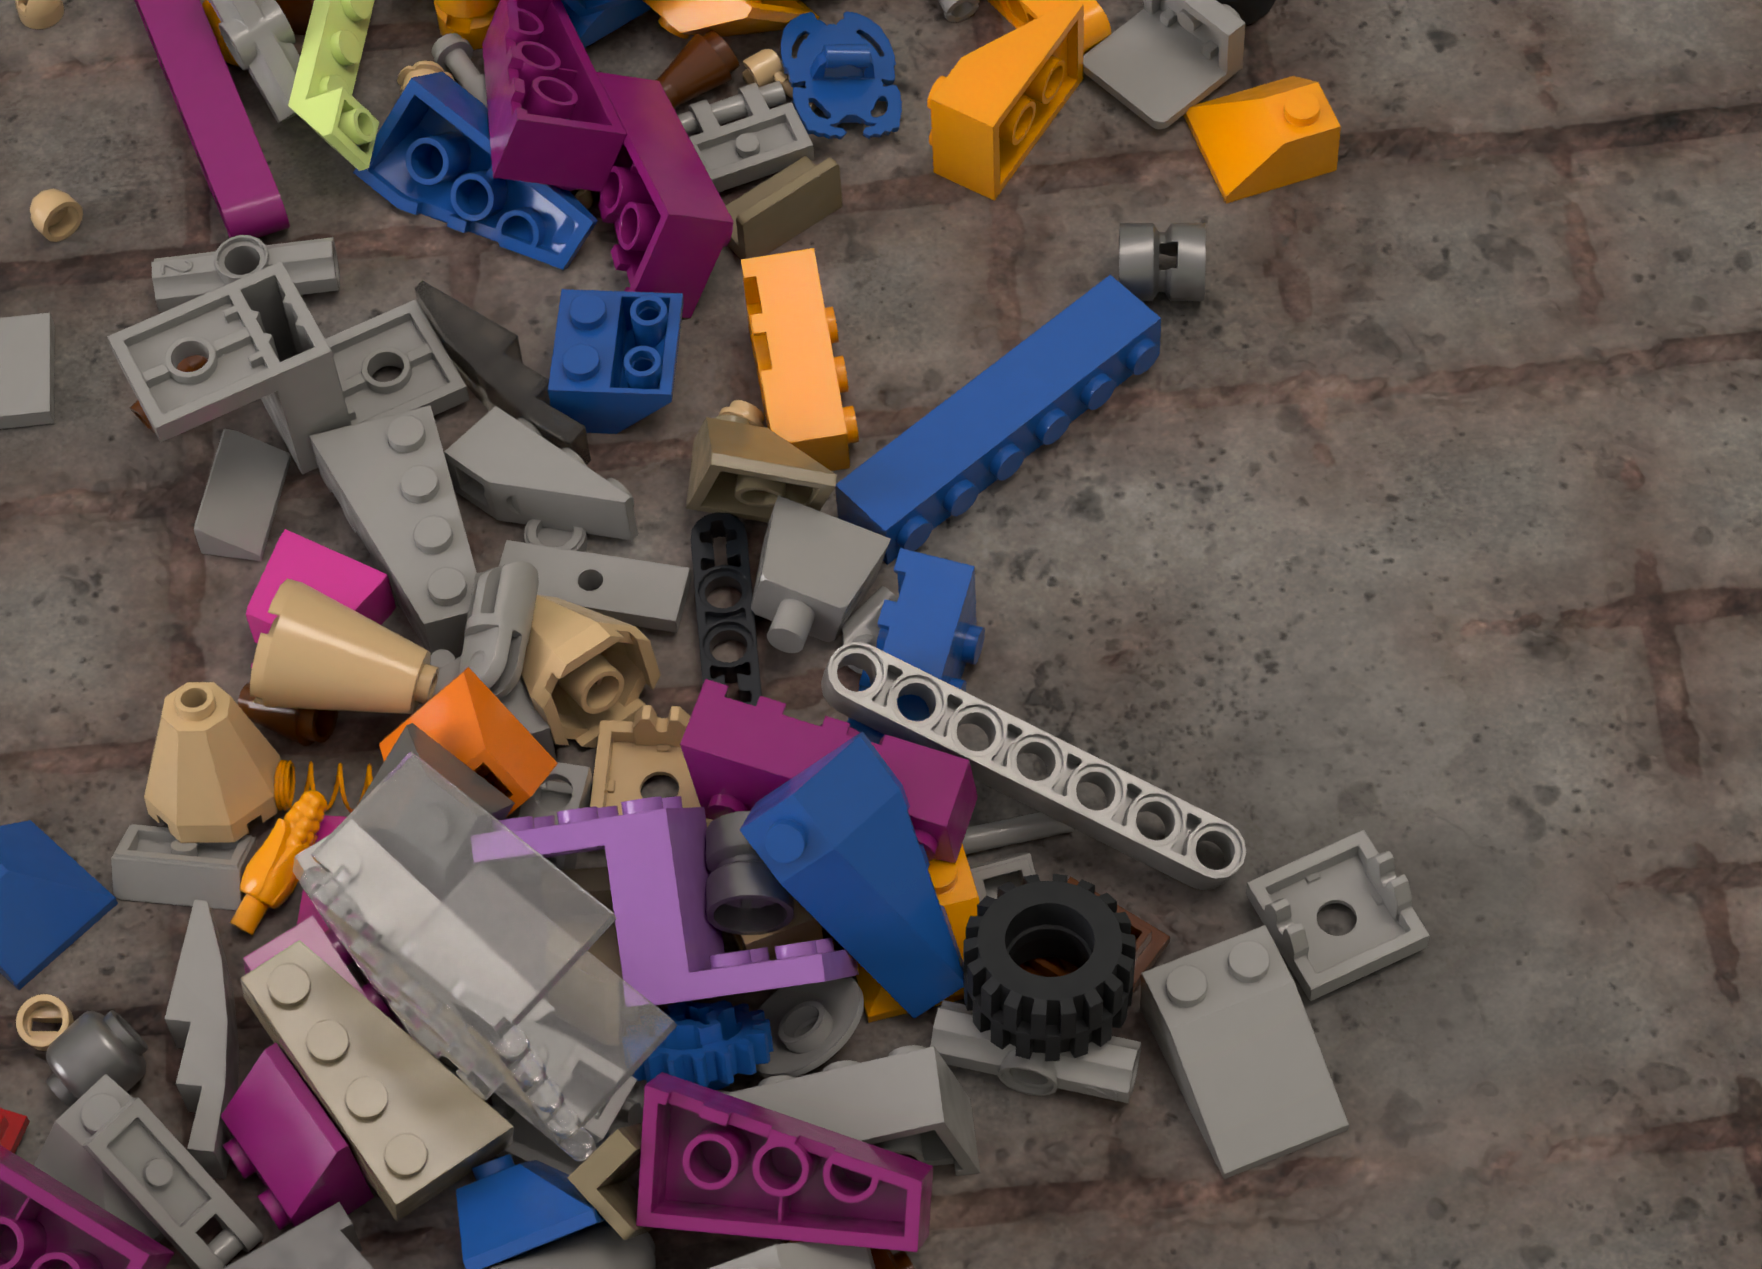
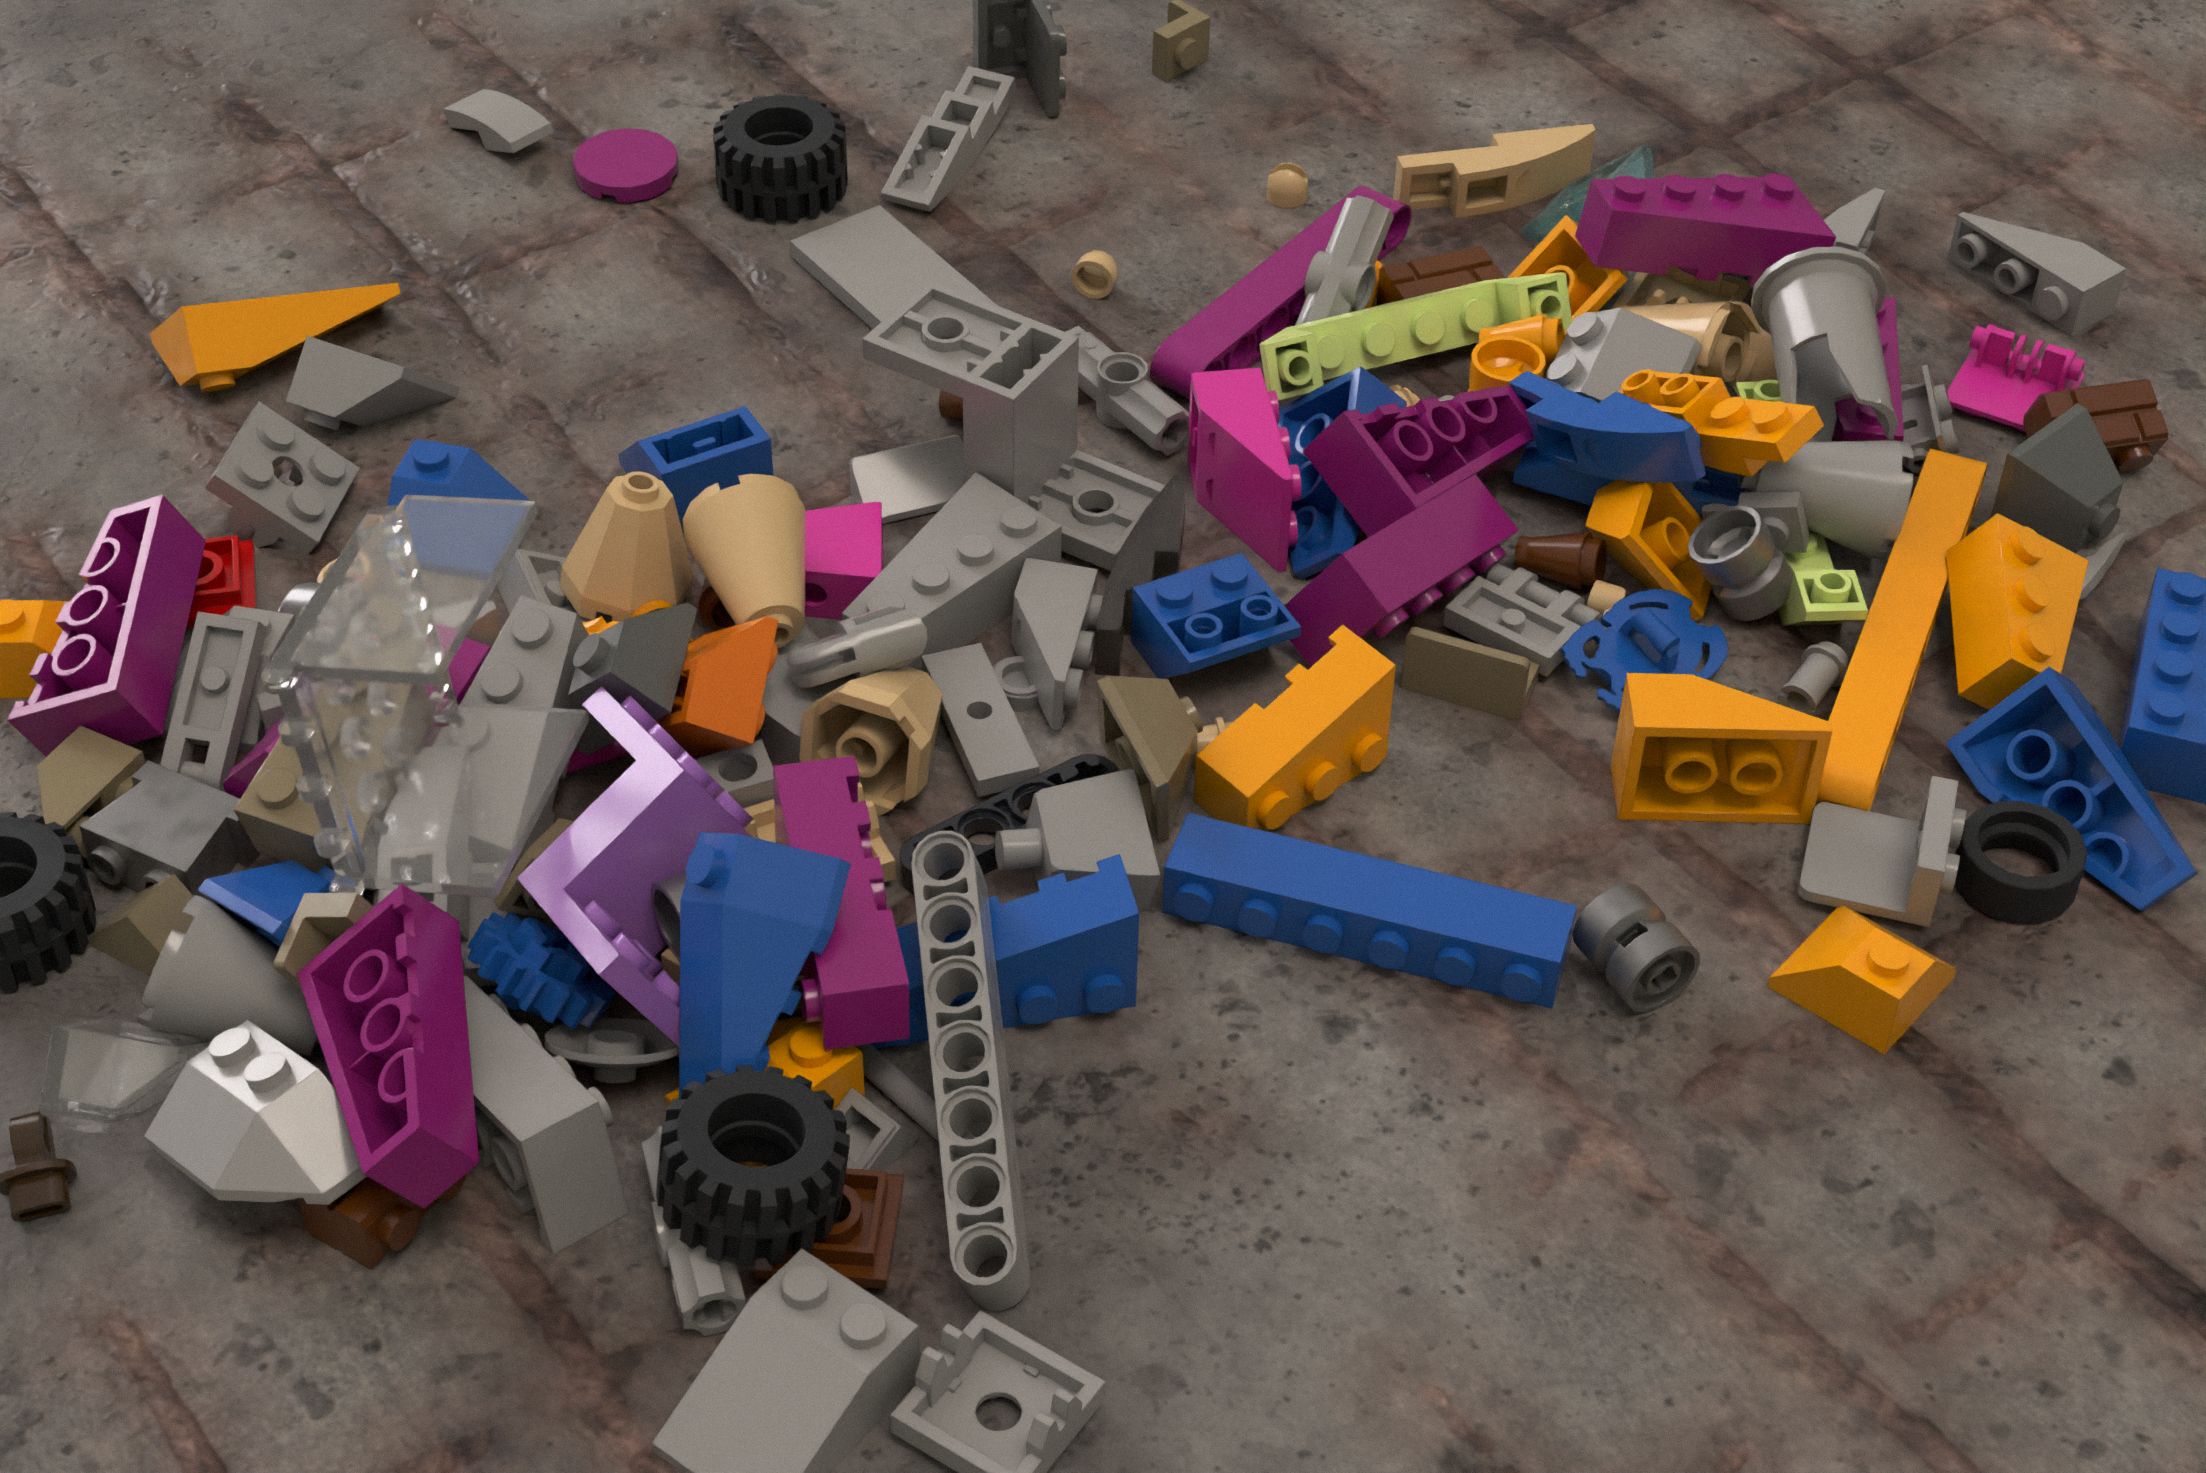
camera: 55 degrees right, 15 degrees down
none -> blue slope [618,406,773,525]
none -> dark pink slope [1187,367,1301,572]

